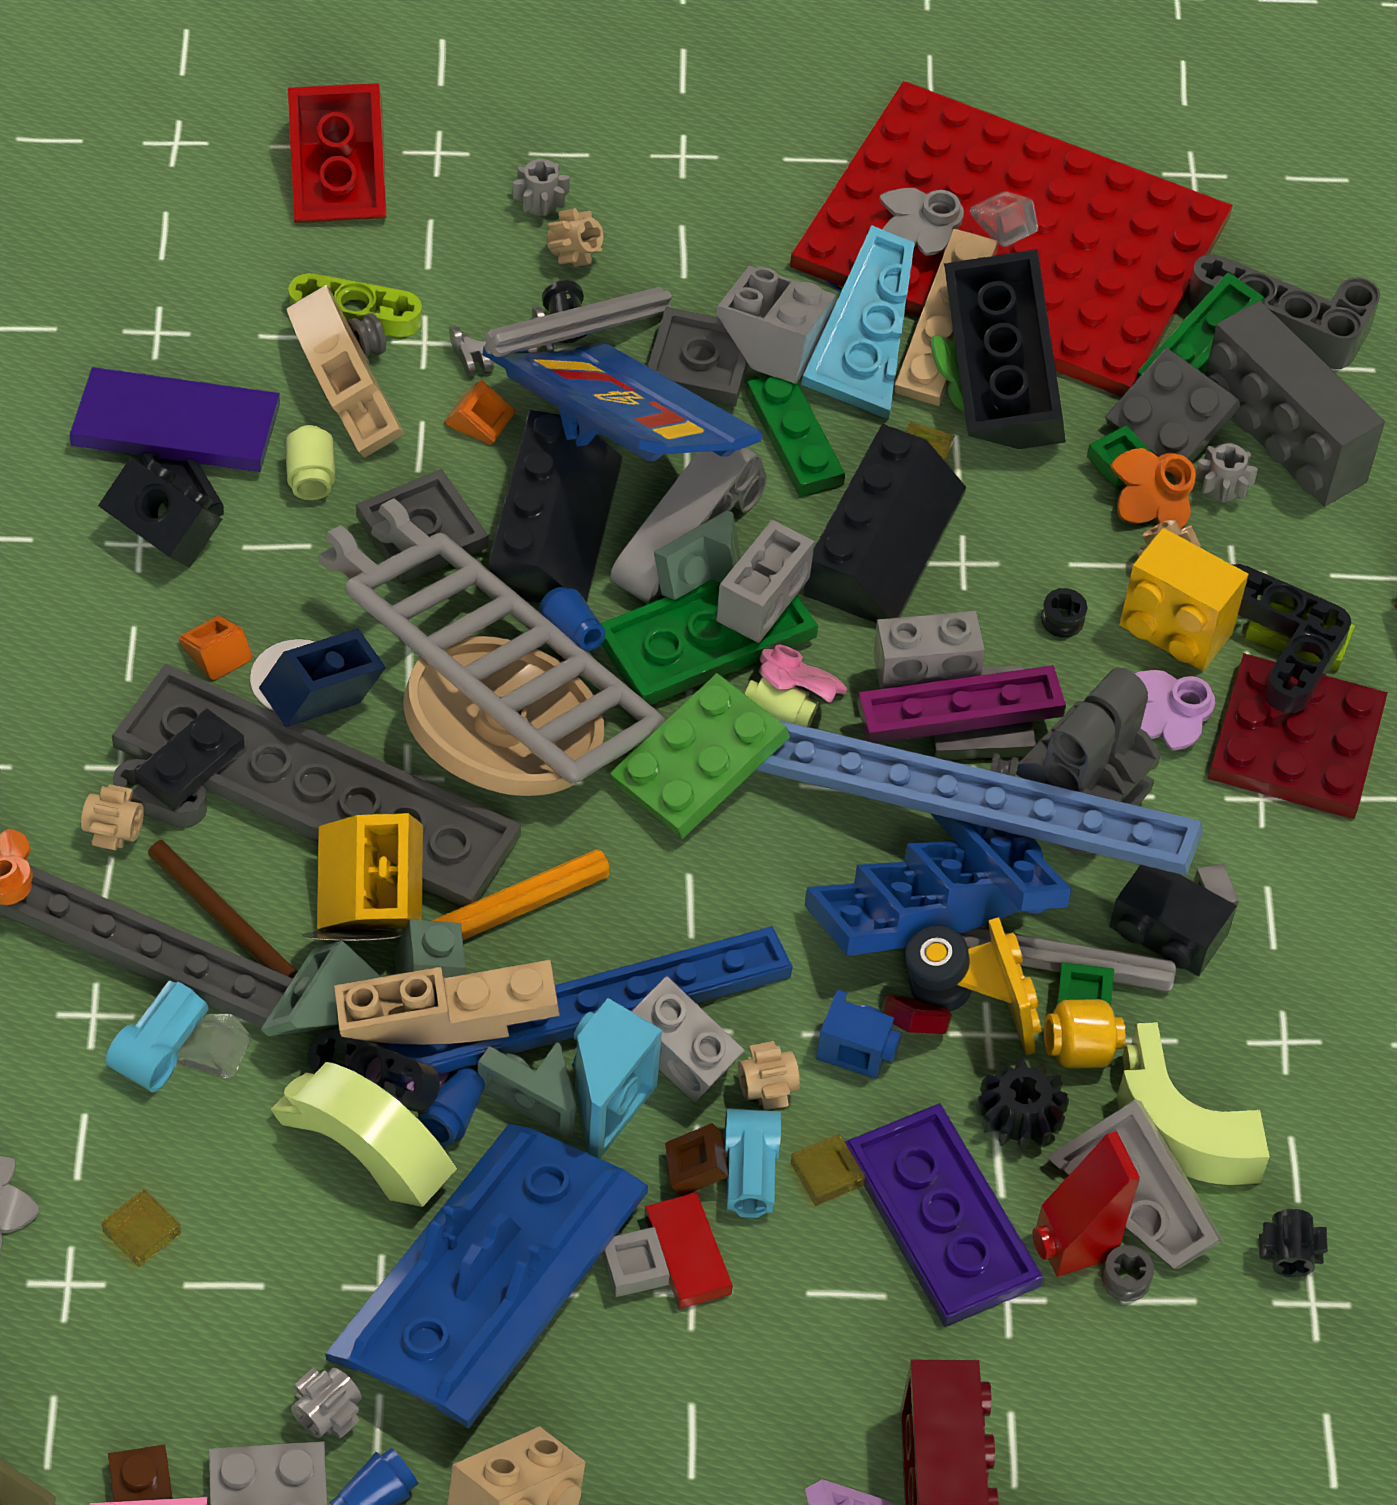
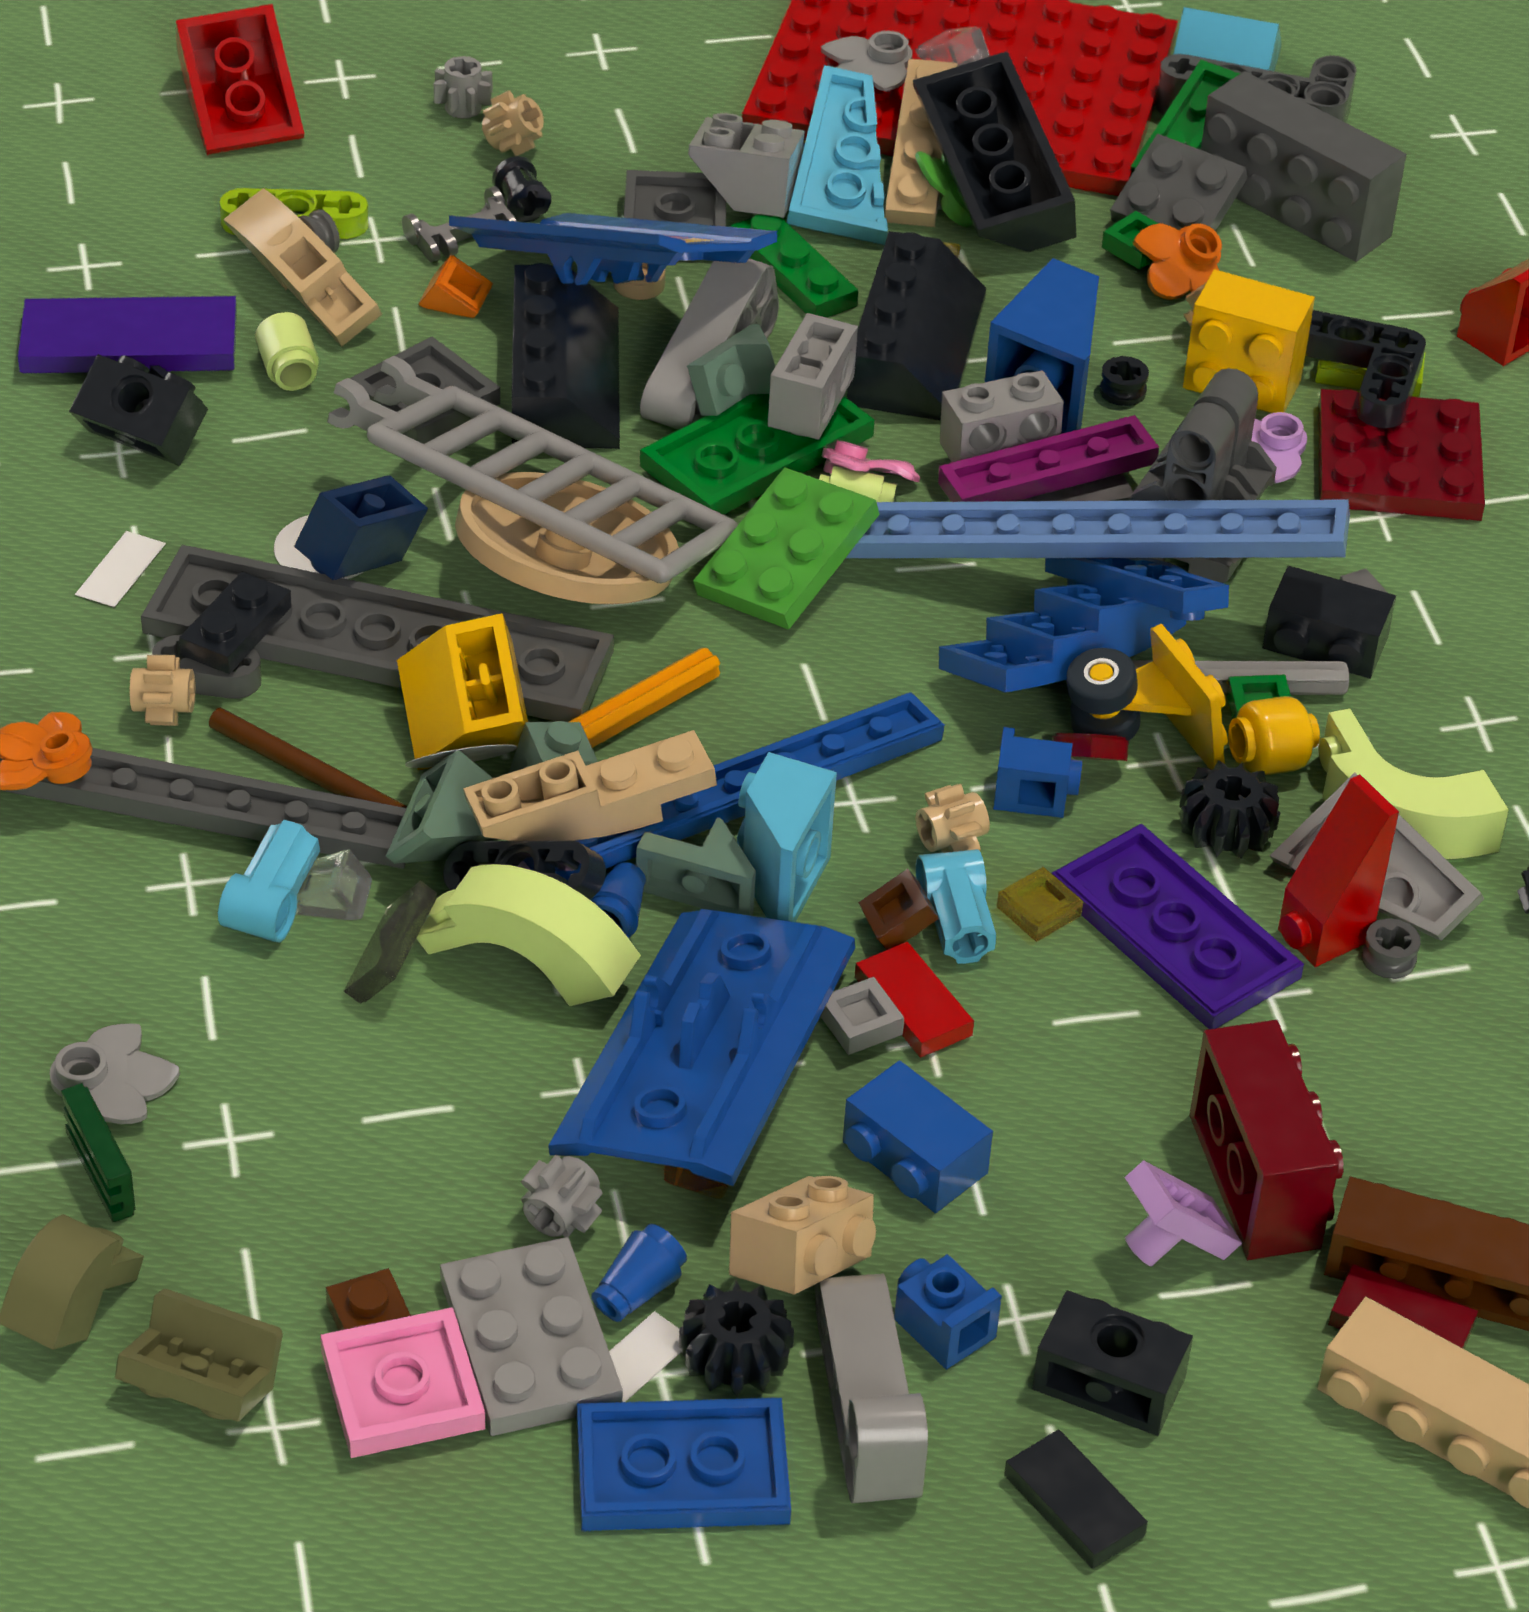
camera: 10 degrees left, 10 degrees down
clear yellow tile [101,1189,181,1267] -> none
orange slope [178,615,252,680] -> none
light grey axle [484,287,672,358] -> none
blue cone [539,587,605,651] -> none
light grey brick [631,976,745,1103] -> none
light grey gear [1196,443,1258,503] -> none
none -> white sticker [75,531,166,608]
none -> clear smoke tile [344,881,437,1004]
none -> blue brick [843,1060,993,1214]
none -> blue slope [984,258,1099,434]
none -> medium azure slope [1173,7,1281,71]

